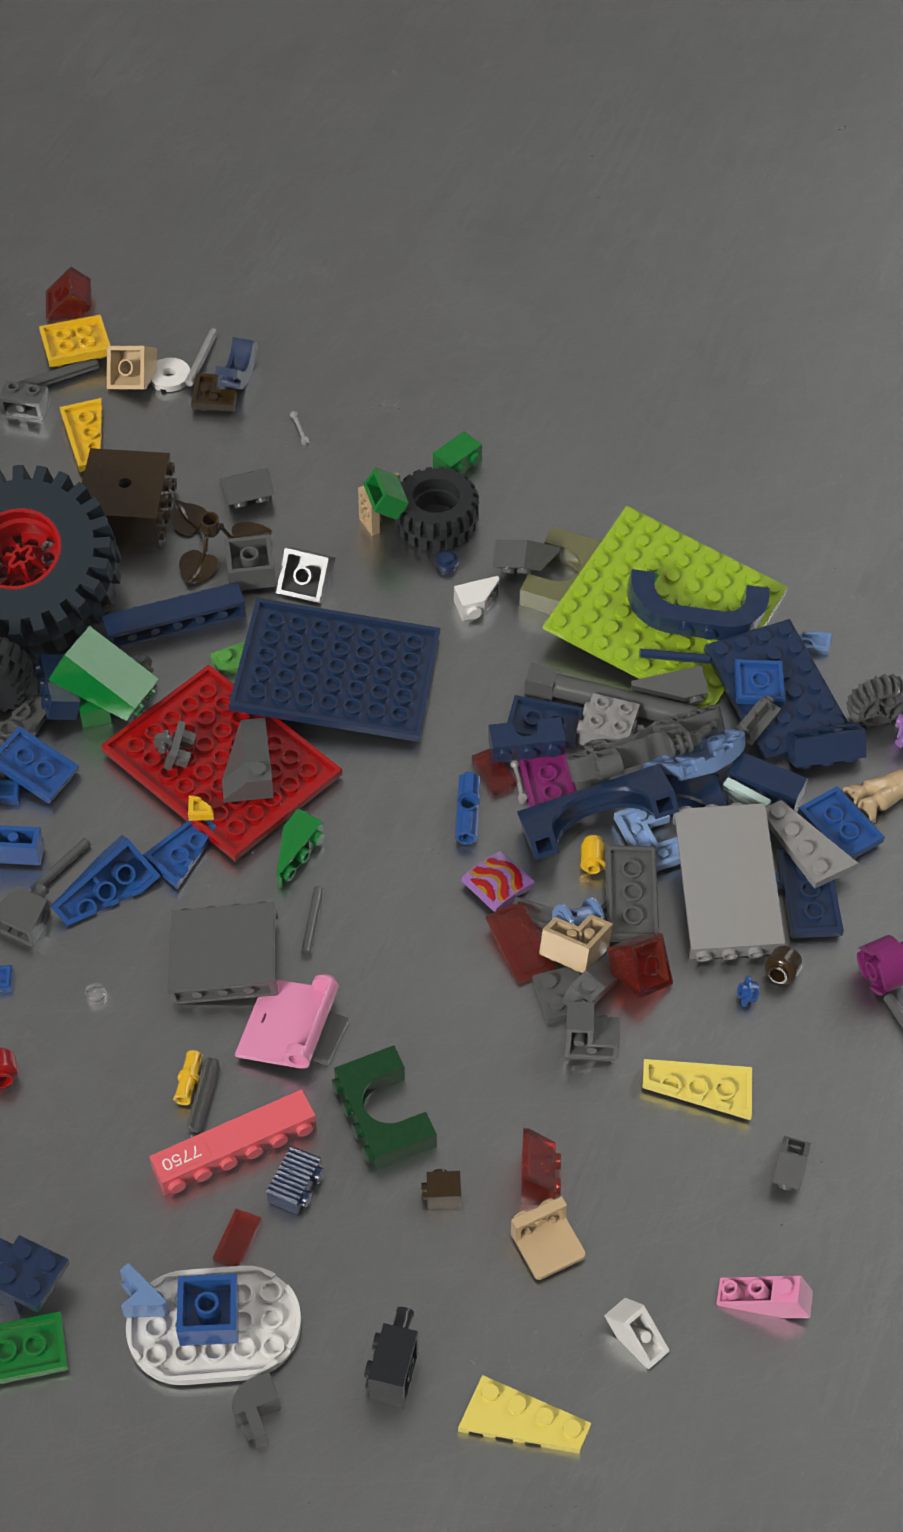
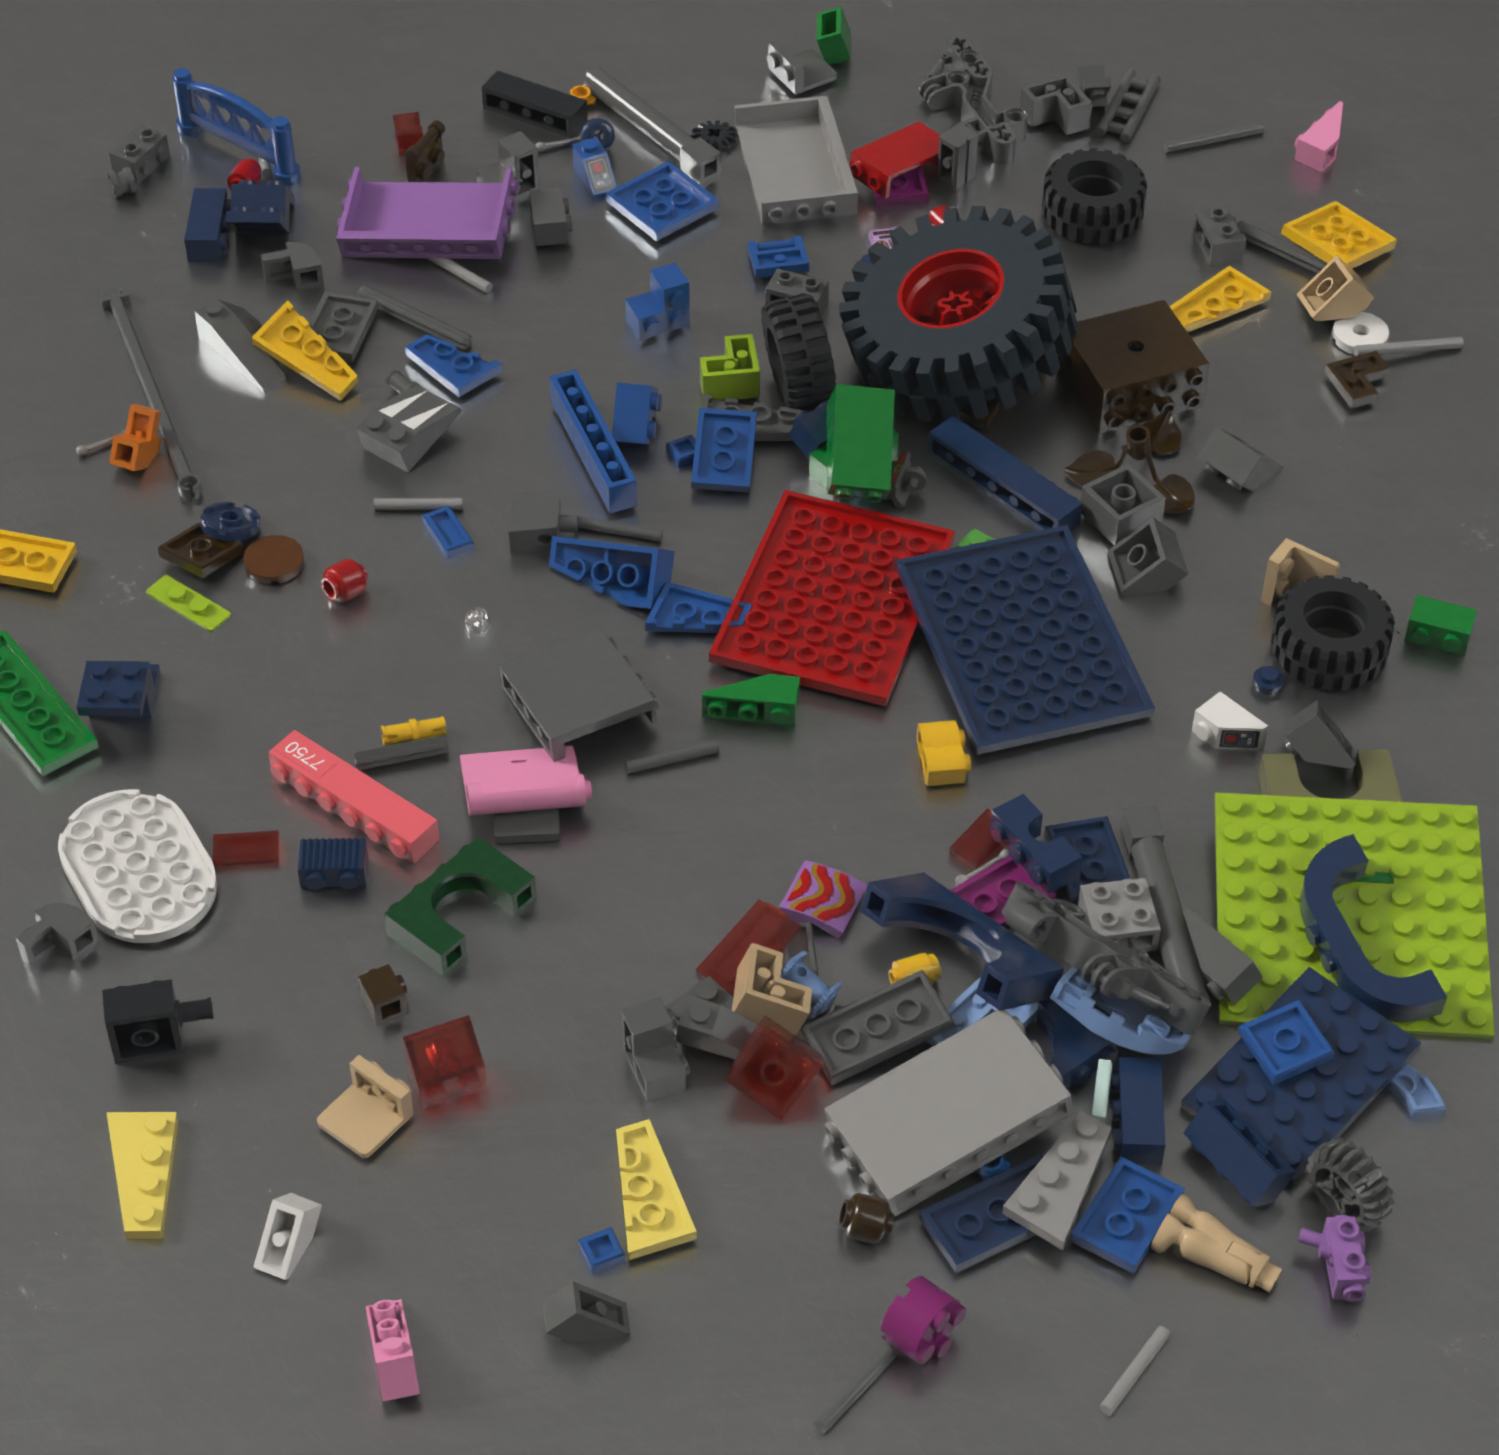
camera: 65 degrees right, 5 degrees down
clear red slope [46,267,92,321] -> none
medium blue slope [120,1263,170,1318] -> none
dark grey hips [153,721,196,770] -> none
blue brick [176,1274,239,1346] -> none
yellow tile [188,795,214,821] -> none
dark blue arch [215,337,258,389] -> none
dark grey wedge [222,718,274,803] -> none
light grey hinge [290,411,310,446] -> none
green brick [363,467,409,520] -> none
blue piece [455,772,480,845] -> none
dark blue bar [639,648,711,664] -> none
dark grey hinge [735,695,782,746] -> none
blue plate [737,976,759,1007] -> none
none -> blue tile [578,1227,626,1275]
none -> yellow brick [916,720,971,786]

